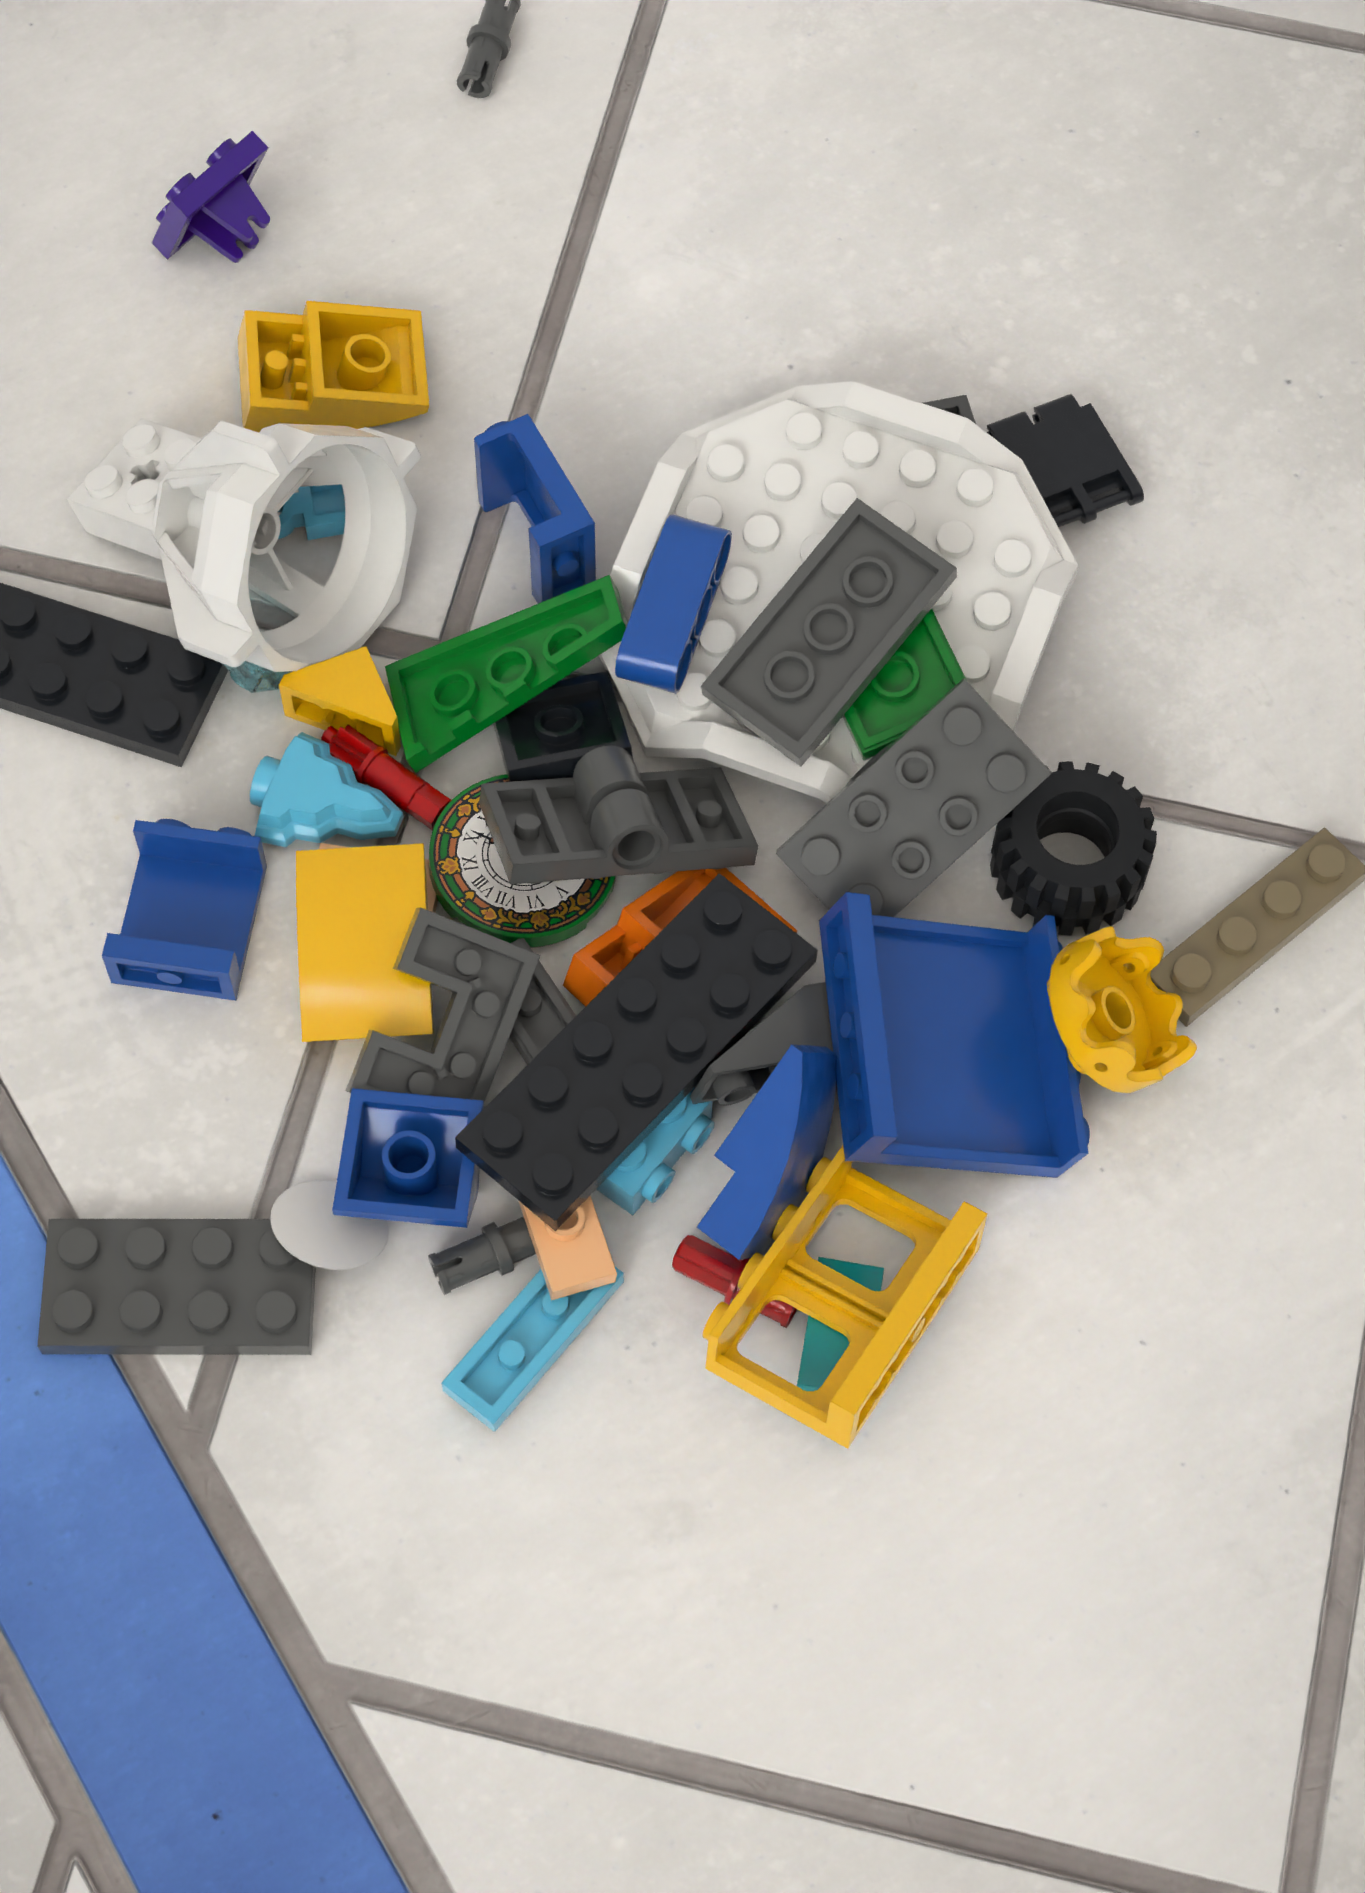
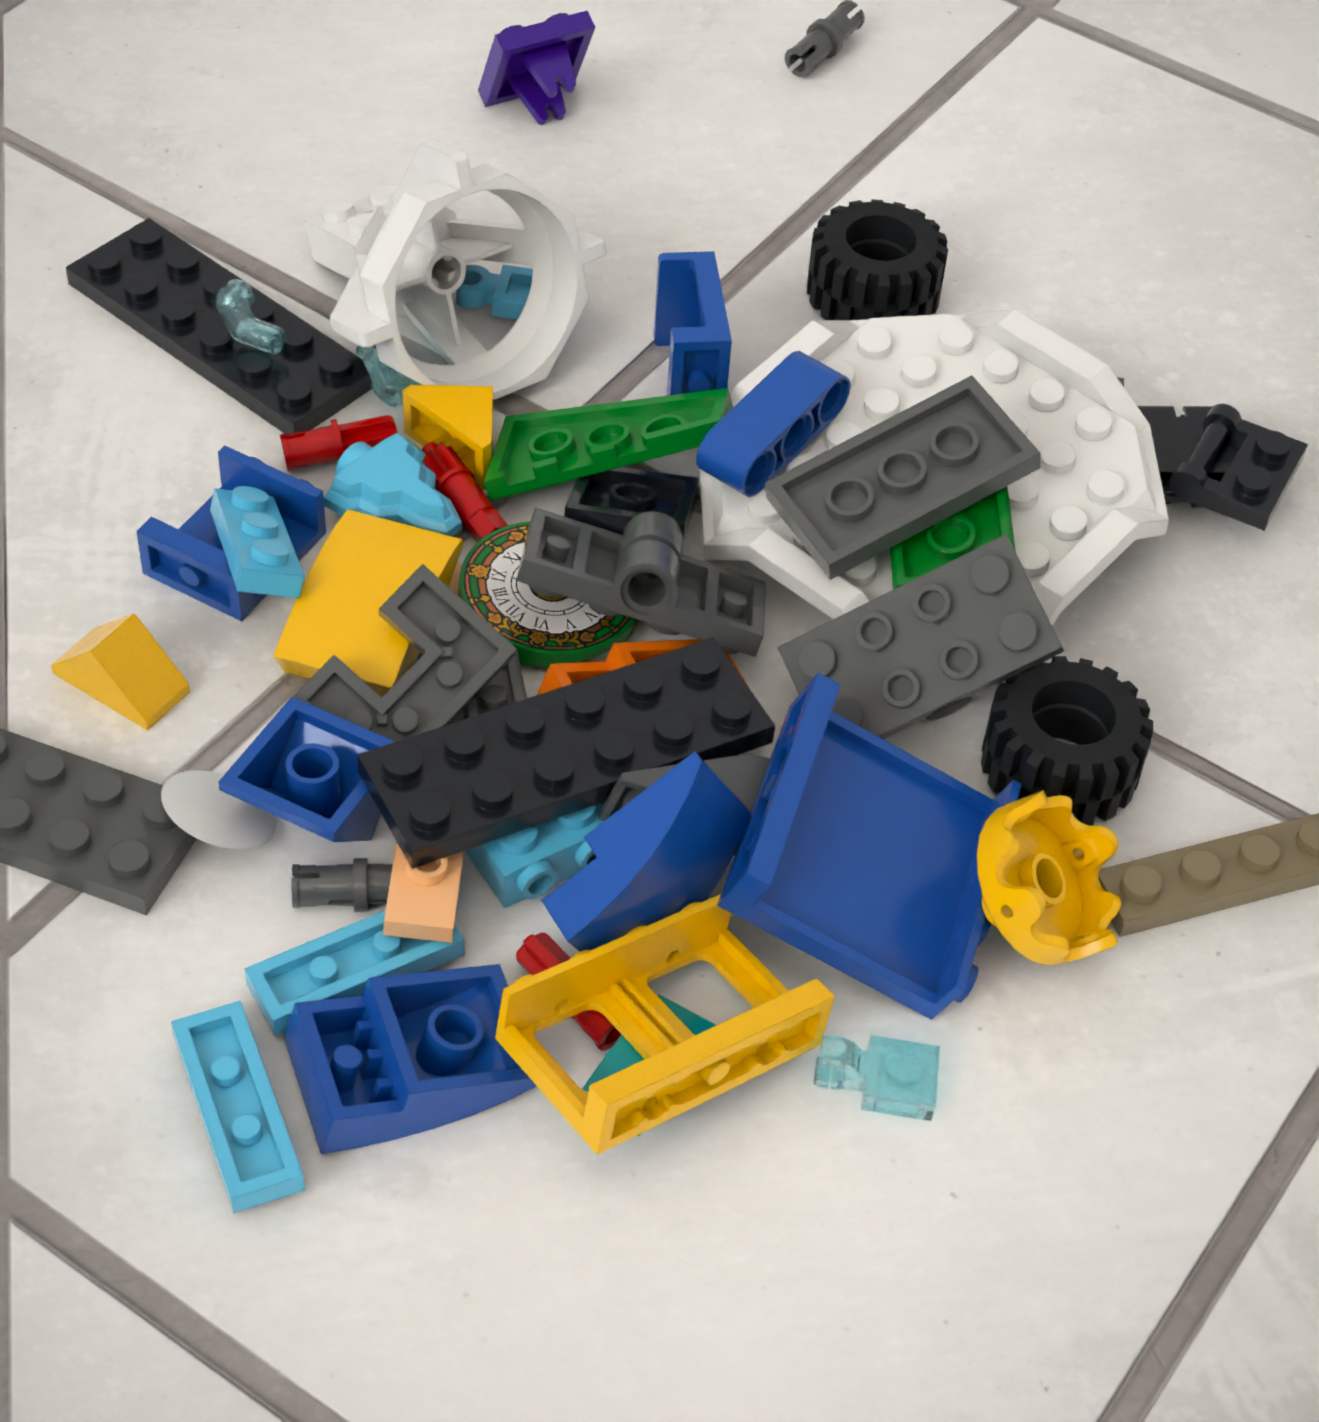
camera: 20 degrees right, 15 degrees down
yellow slope [237,301,429,432] -> none
none -> yellow slope [51,613,190,731]
none -> medium azure plate [171,1001,305,1214]
none -> medium azure plate [210,486,305,599]
none -> clear light blue arm [216,279,286,355]
none -> red axle [280,415,398,471]
none -> blue slope [284,964,537,1154]
none -> black tyre [807,199,948,321]
none -> clear light blue plate [814,1035,940,1121]
none -> black plate [1169,403,1308,531]

